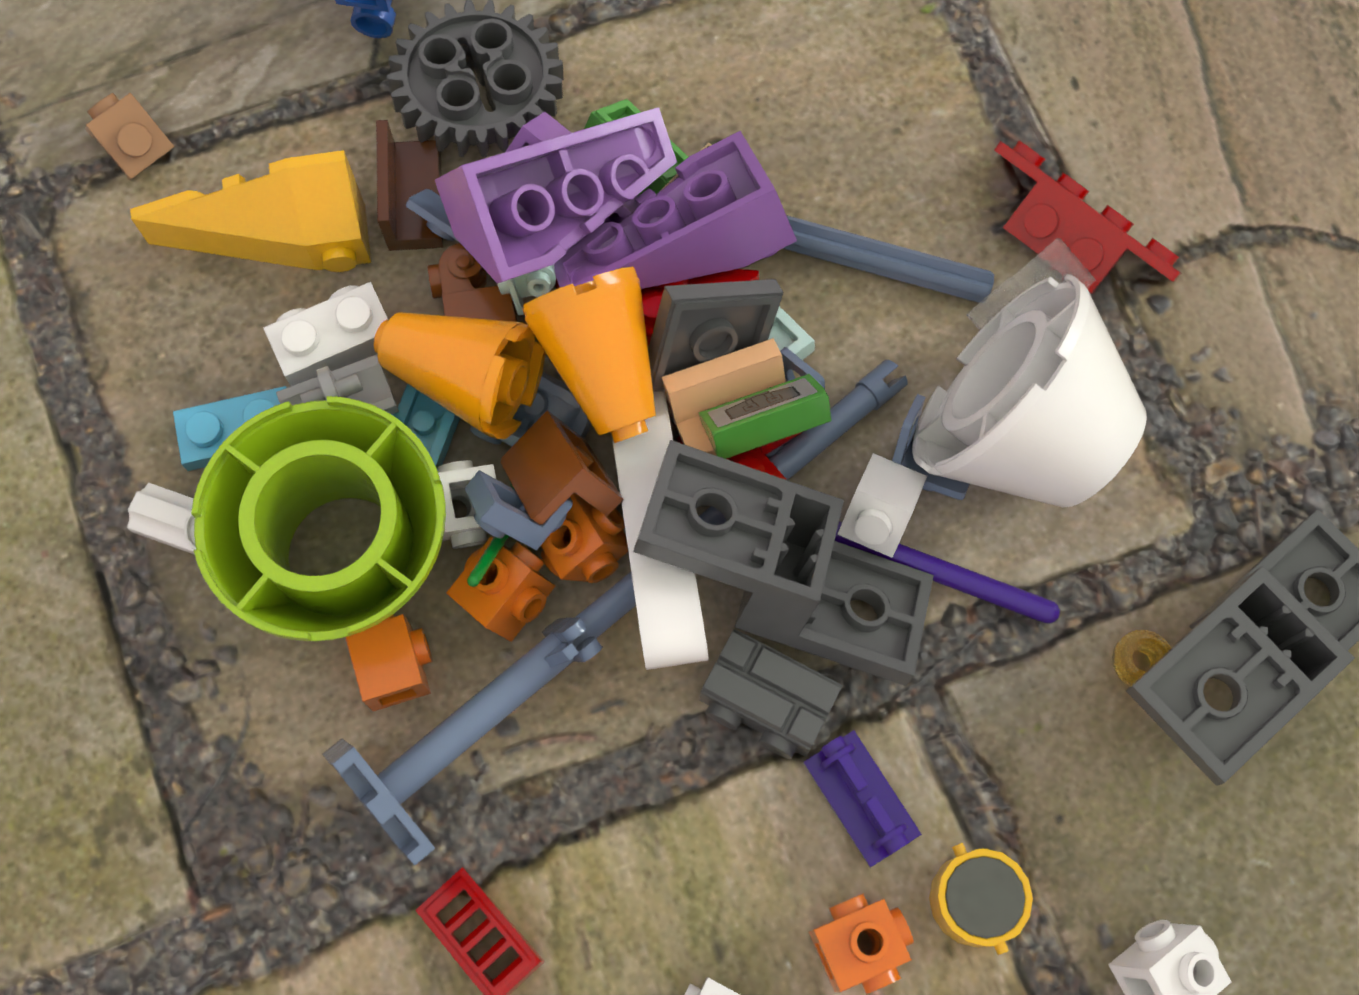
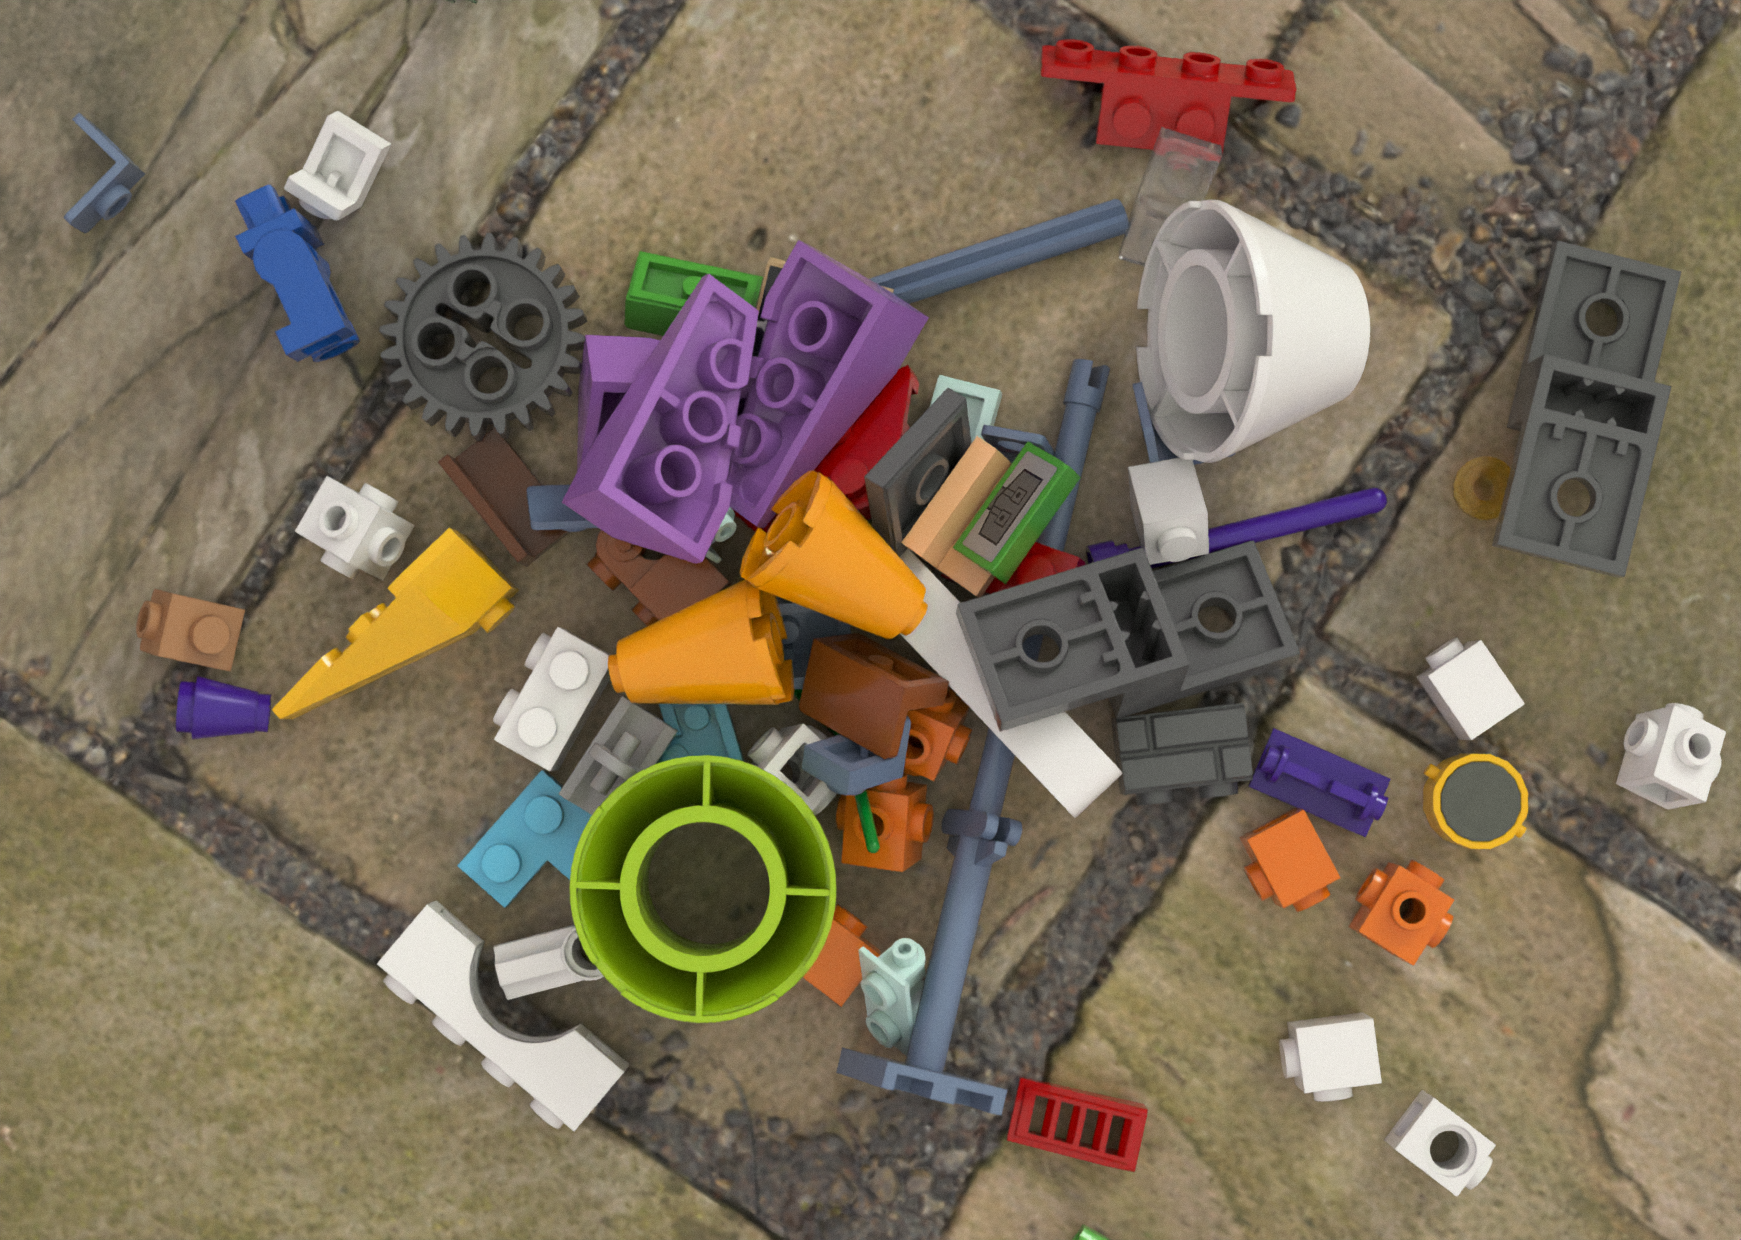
camera: 30 degrees left, 15 degrees up
none -> dark purple cone [176,676,271,740]
none -> white brick [295,476,415,580]
none -> white arch [377,901,630,1131]
none -> light aqua hinge [858,938,926,1056]
none -> orange brick [1239,808,1341,912]
none -> white brick [1417,637,1525,740]

